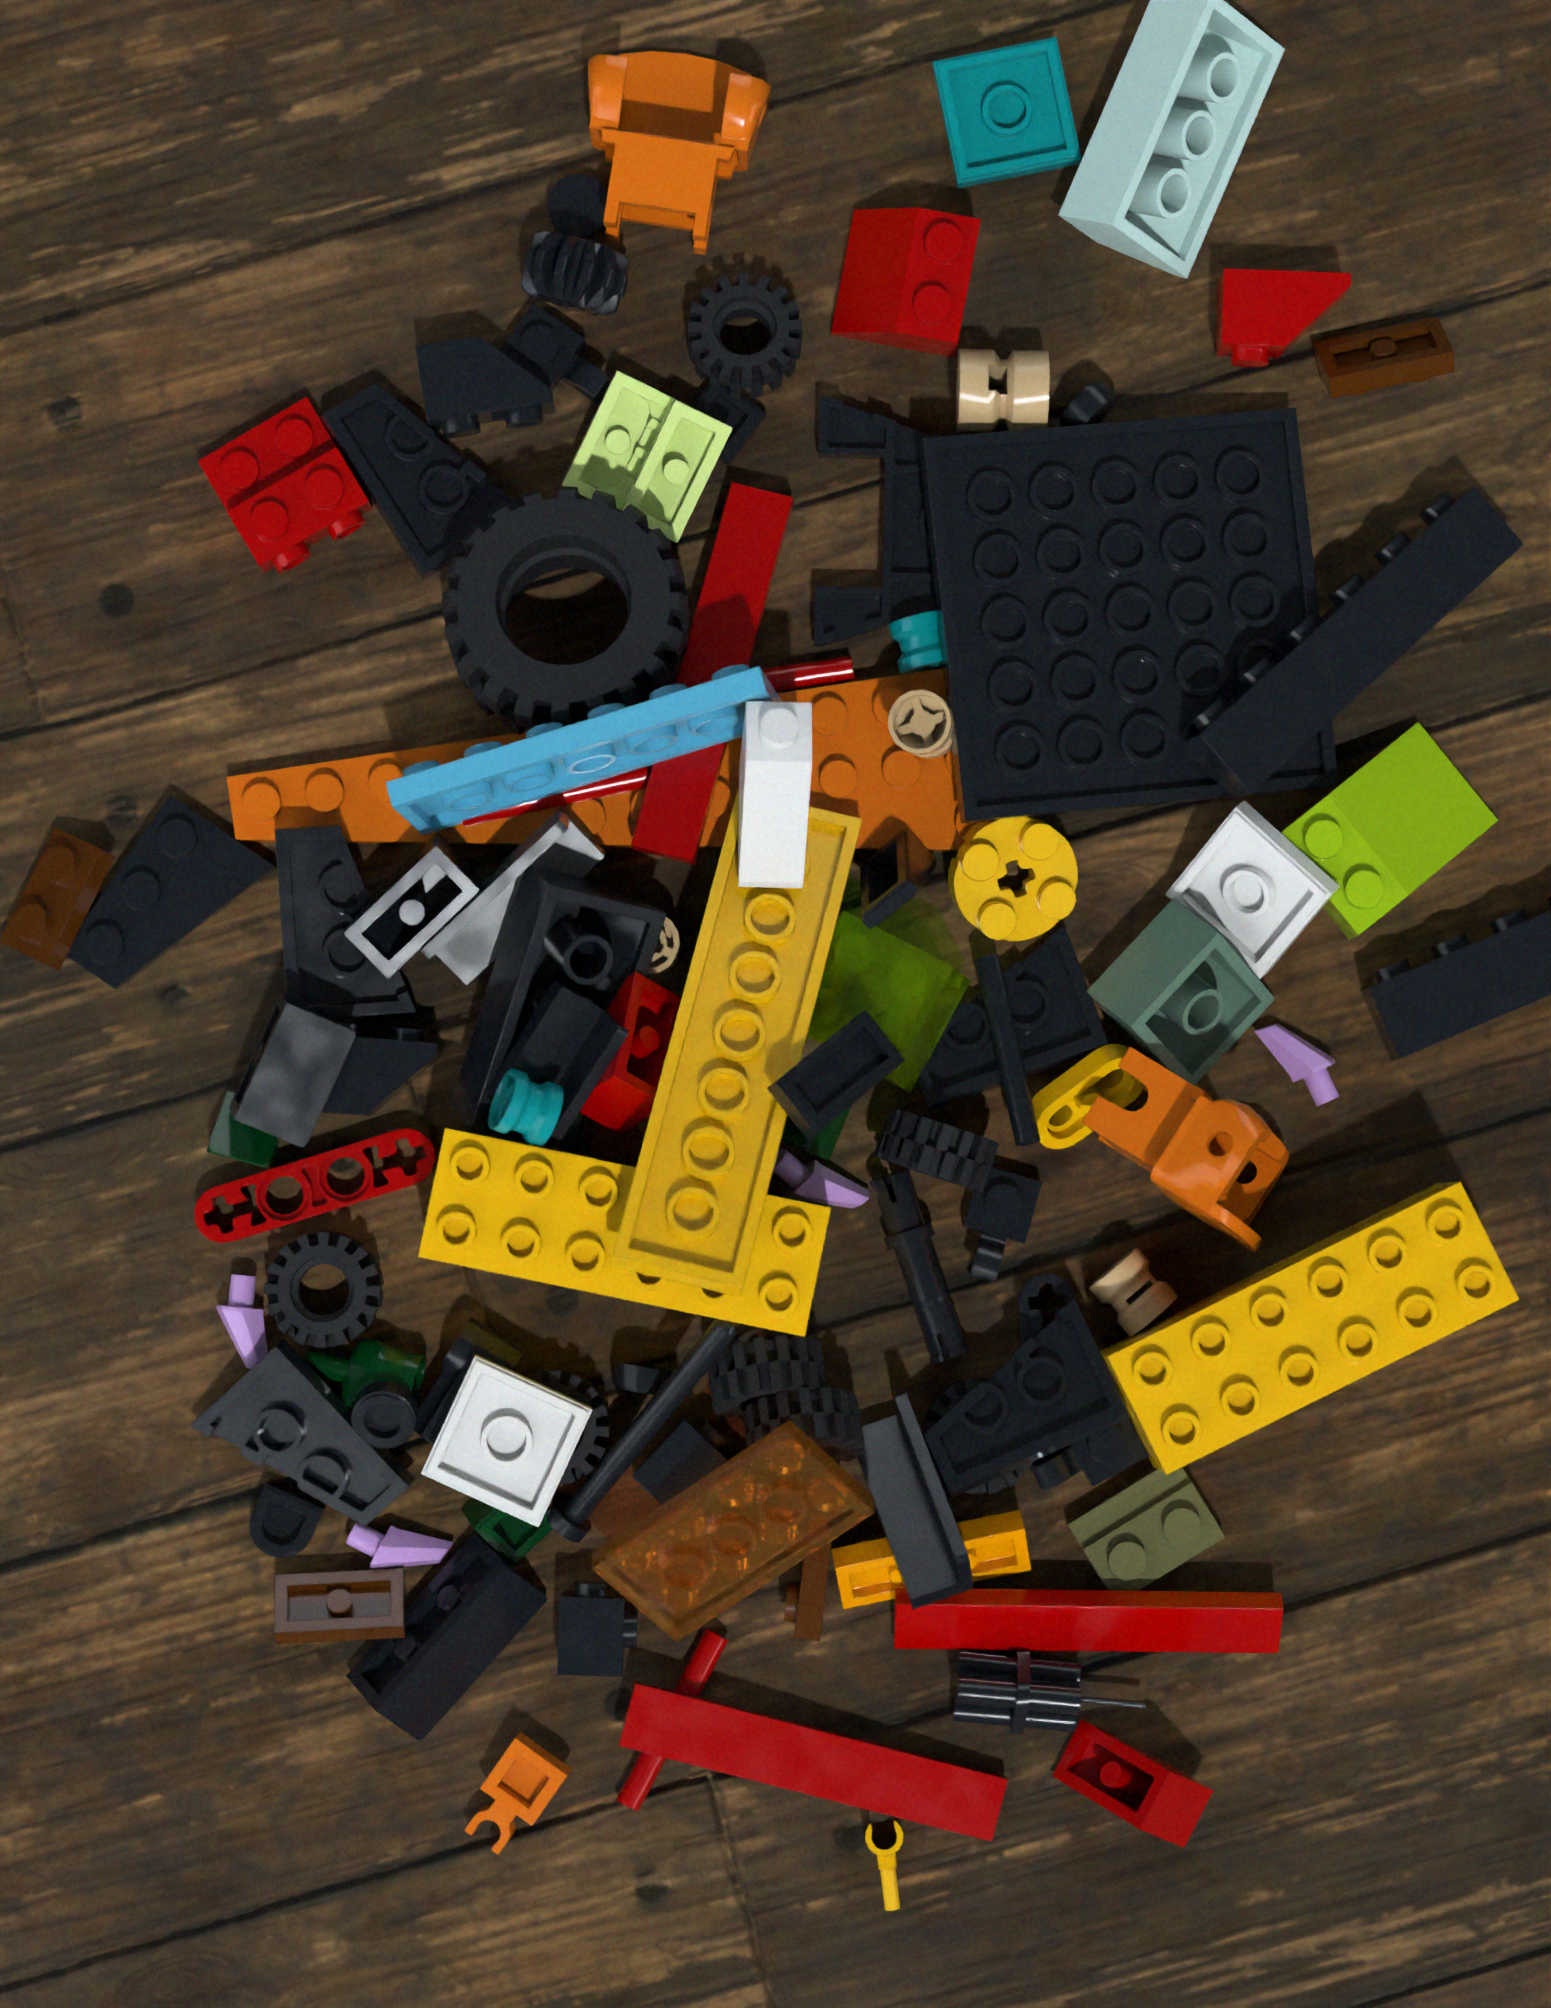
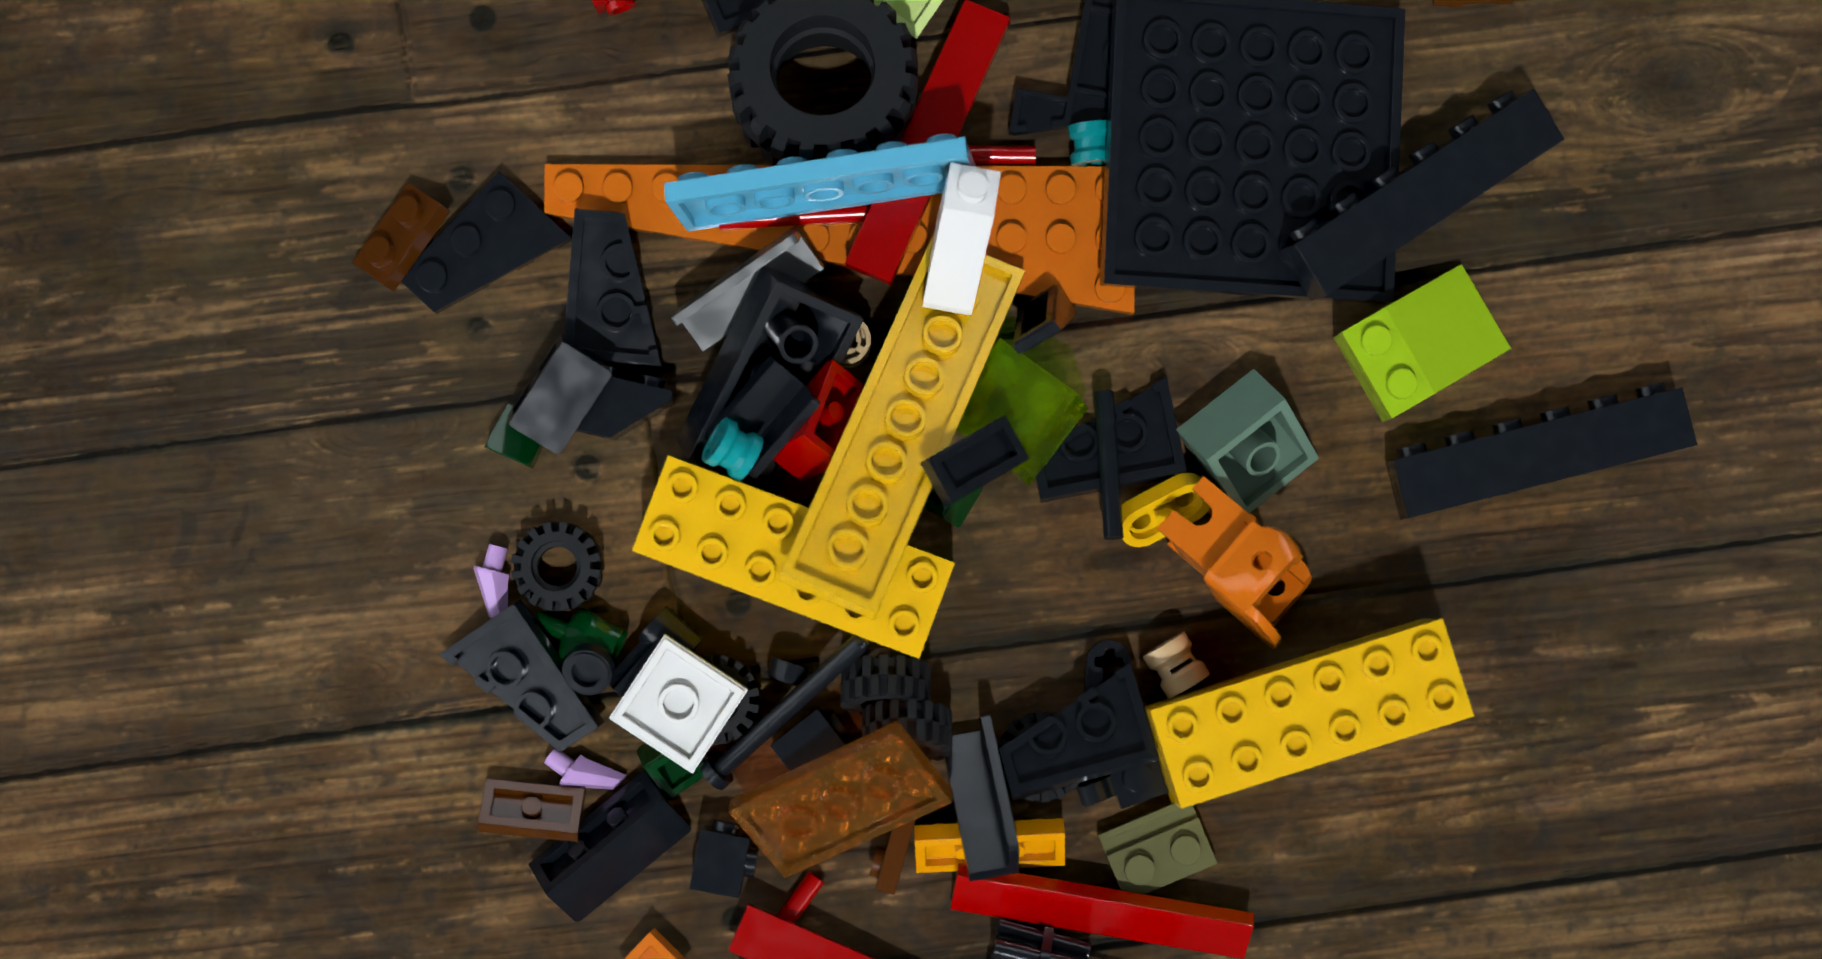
camera: 10 degrees right, 0 degrees up
red beam [194,1128,437,1243] -> none
black tile [249,1482,325,1558] -> none
slope [343,832,482,979] -> none
lavender bar [773,1148,870,1209] -> none
black pin [870,1169,970,1364] -> none
black tyre [873,1107,999,1192] -> none
tan wheel [888,689,954,759] -> none
yellow plate [948,817,1078,941] -> none
black plate [962,1167,1042,1282] -> none
white tile [1165,800,1340,980] -> none
lavender bar [1254,1023,1339,1107] -> none

